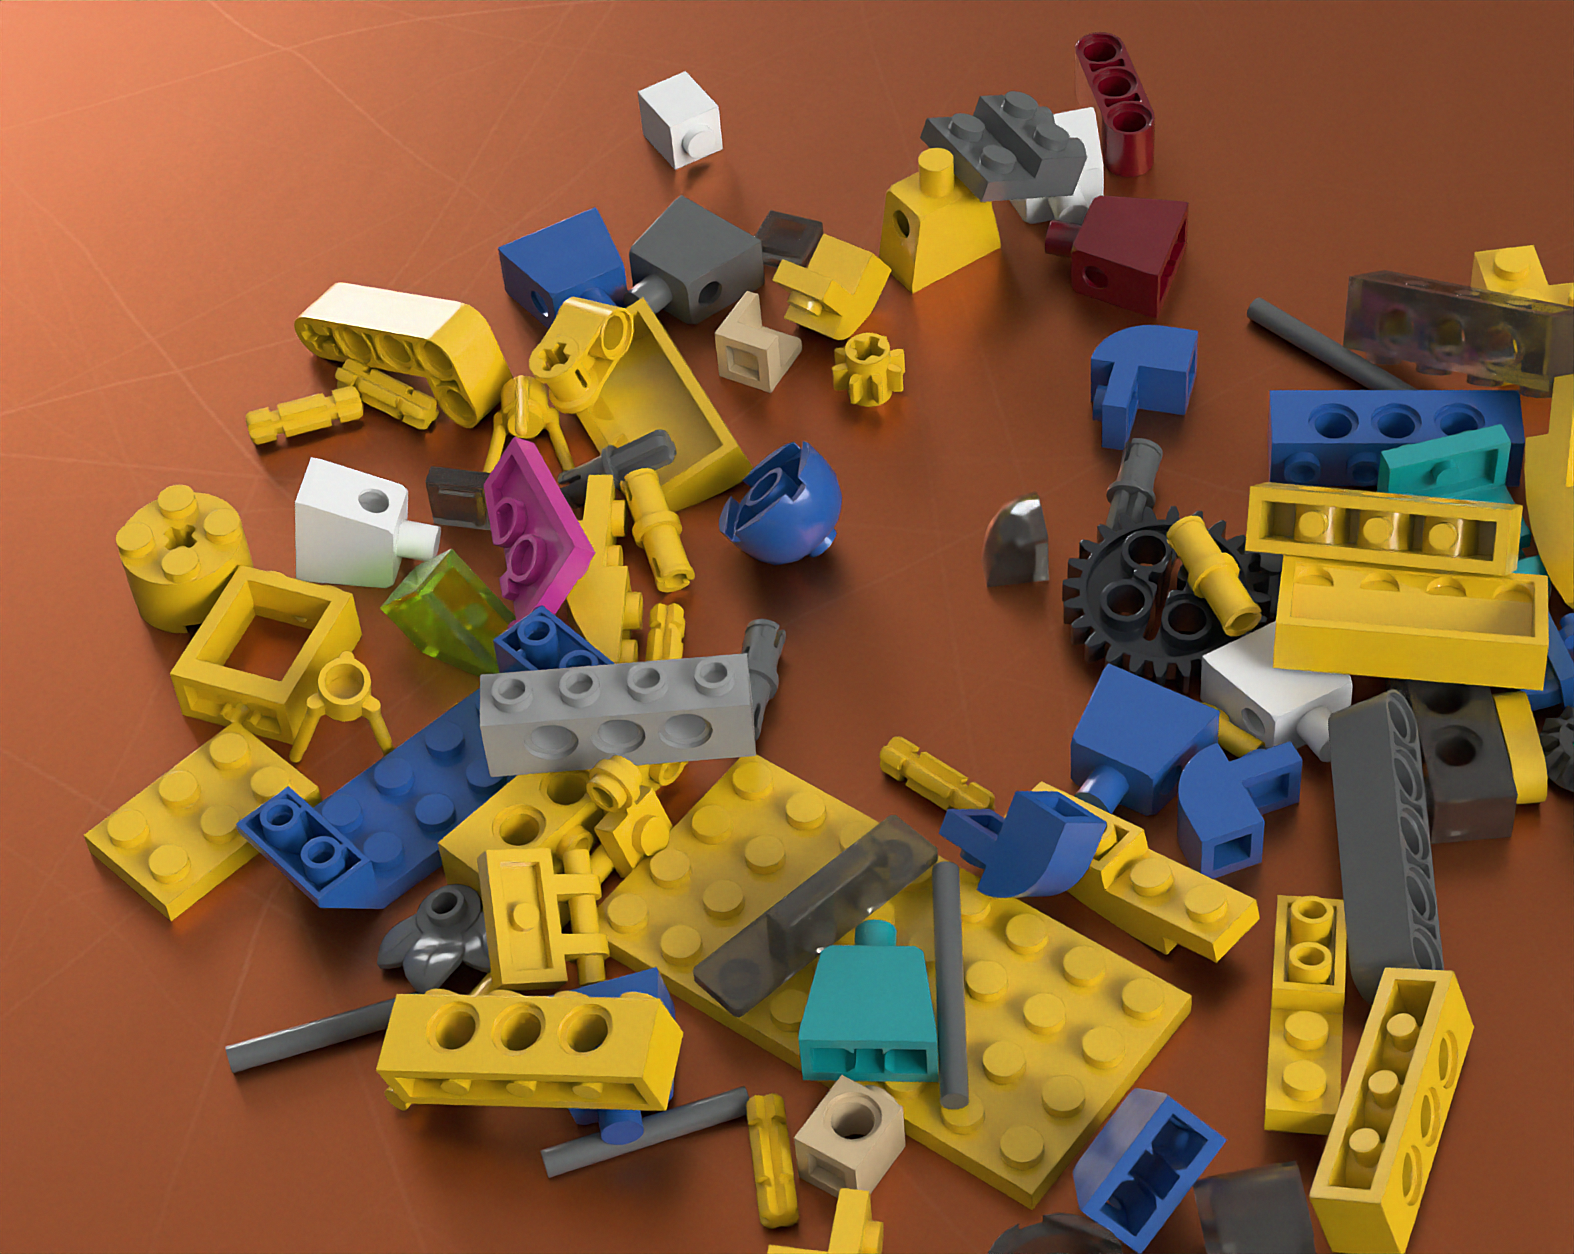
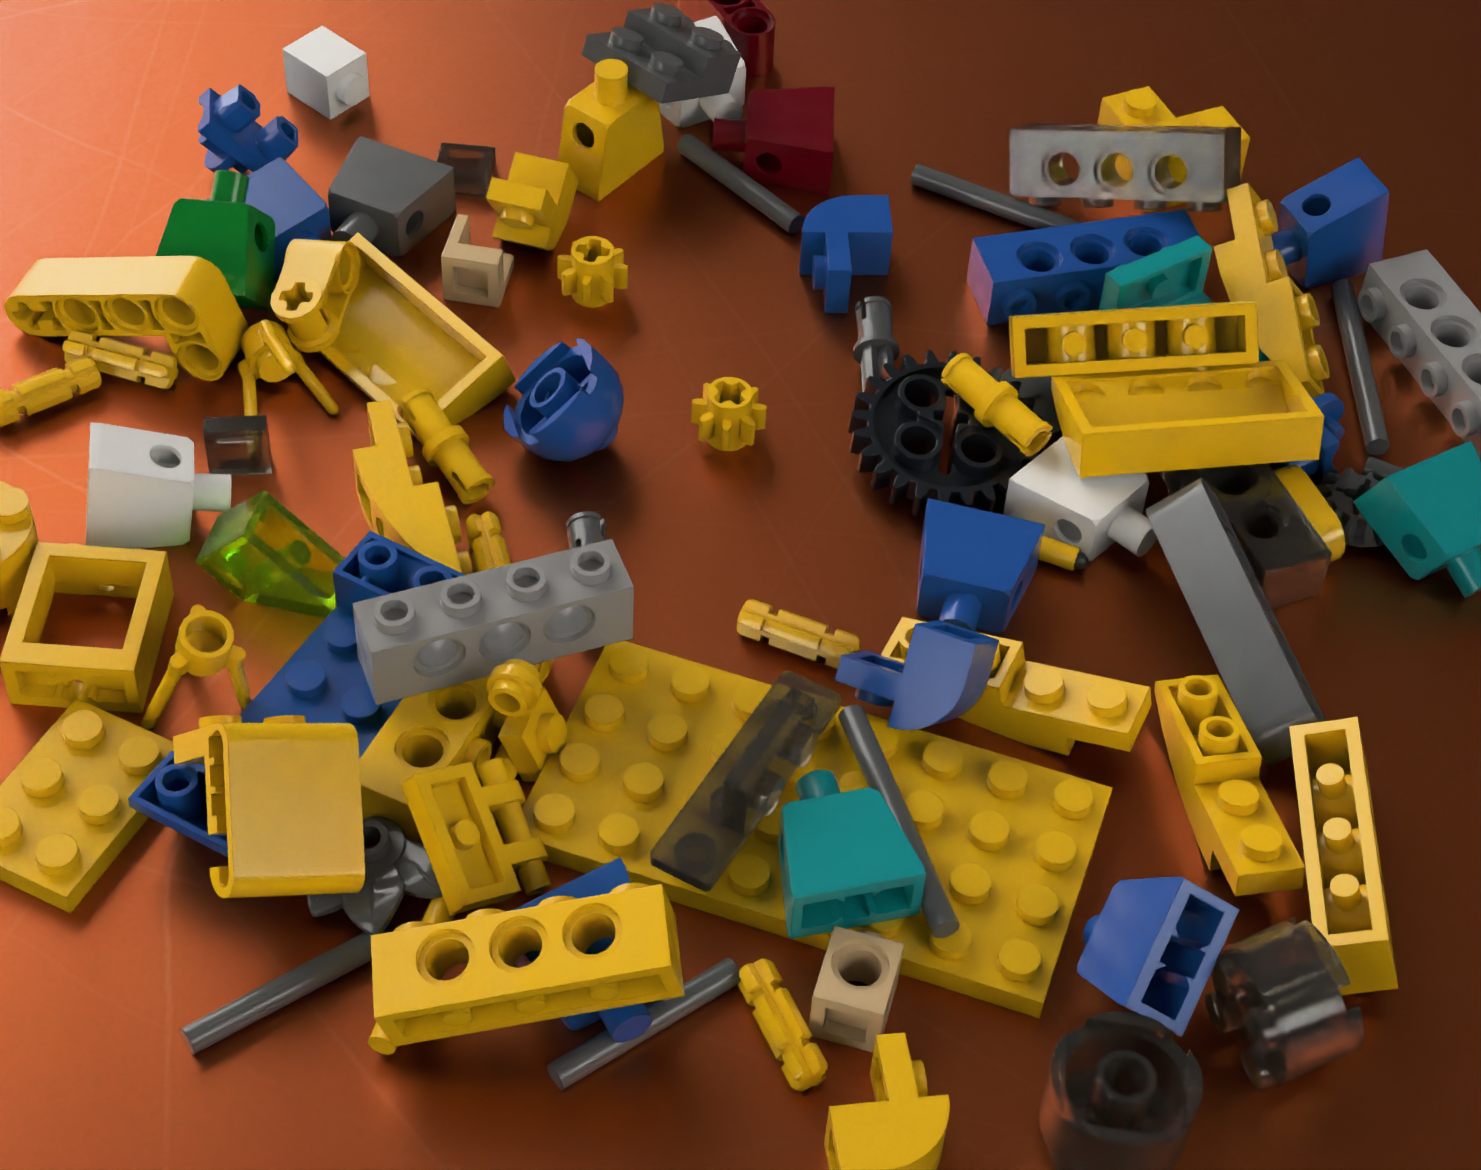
camera: 25 degrees left, 0 degrees up
dark pink wing [483,437,596,629] -> none
dark grey axle [558,429,677,509] -> none
clear smoke brick [981,491,1049,587] -> none
blue brick [1177,741,1303,879] -> none
none -> green torso [156,170,276,311]
none -> yellow piece [173,715,365,898]
none -> blue hips [198,84,298,174]
none -> dark grey bar [677,134,805,234]
none -> yellow gear [691,377,767,451]

